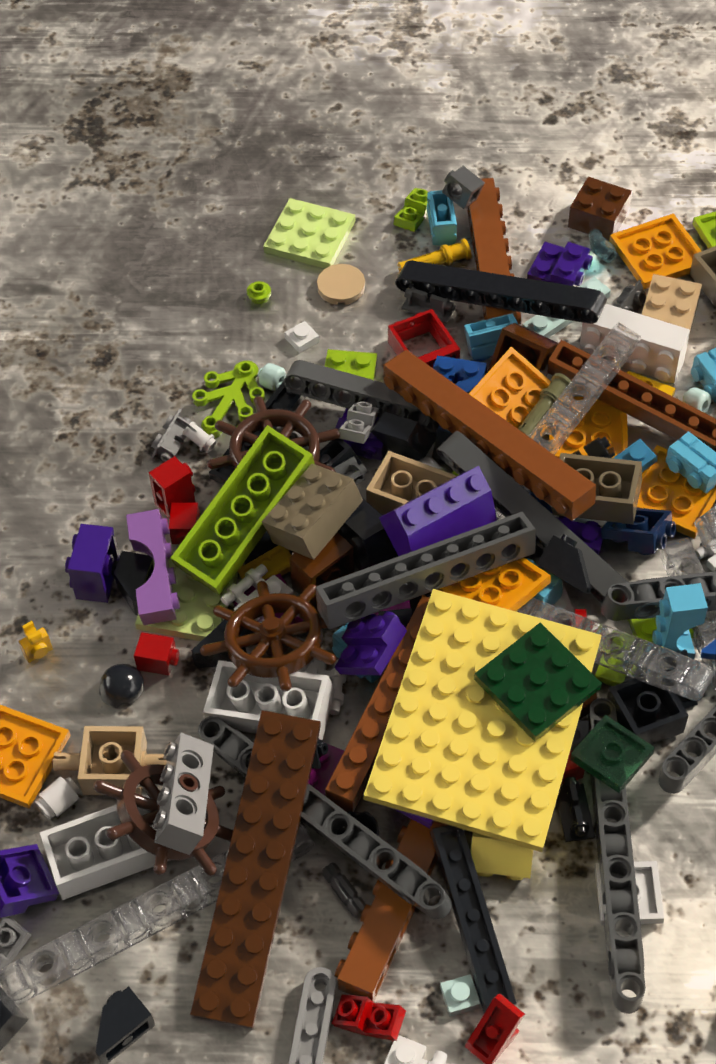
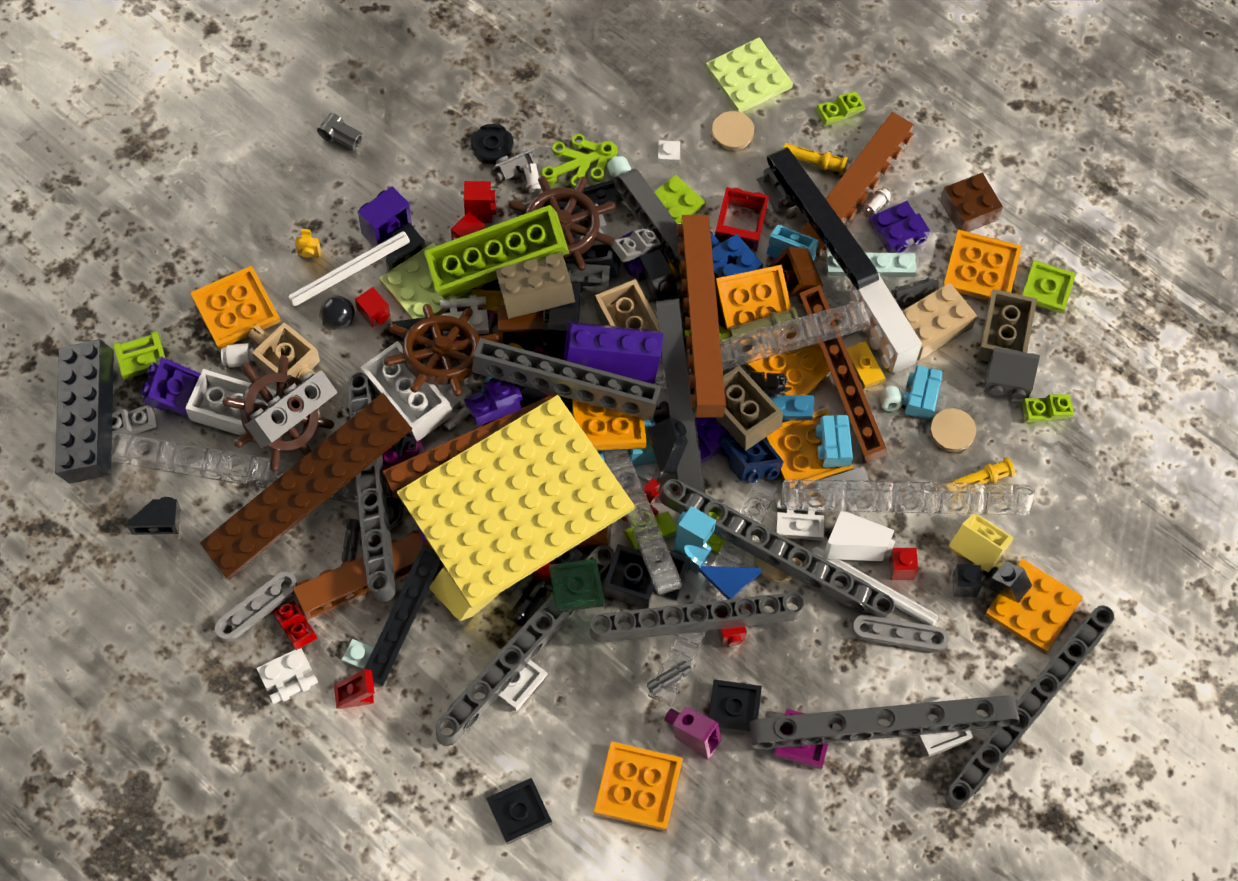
camera: 35 degrees right, 10 degrees up
medium lavender arch [126,509,180,625] -> none
lime plate [247,281,271,304] -> none
medium azure brick [427,190,457,246] -> none
dark grey brick [442,166,485,209] -> none
dark green plate [474,622,602,741] -> none
clear light blue piece [588,229,617,263] -> none
none -> white axle [289,231,410,306]
none -> black tile [471,124,514,164]
none -> white pin [864,188,891,215]

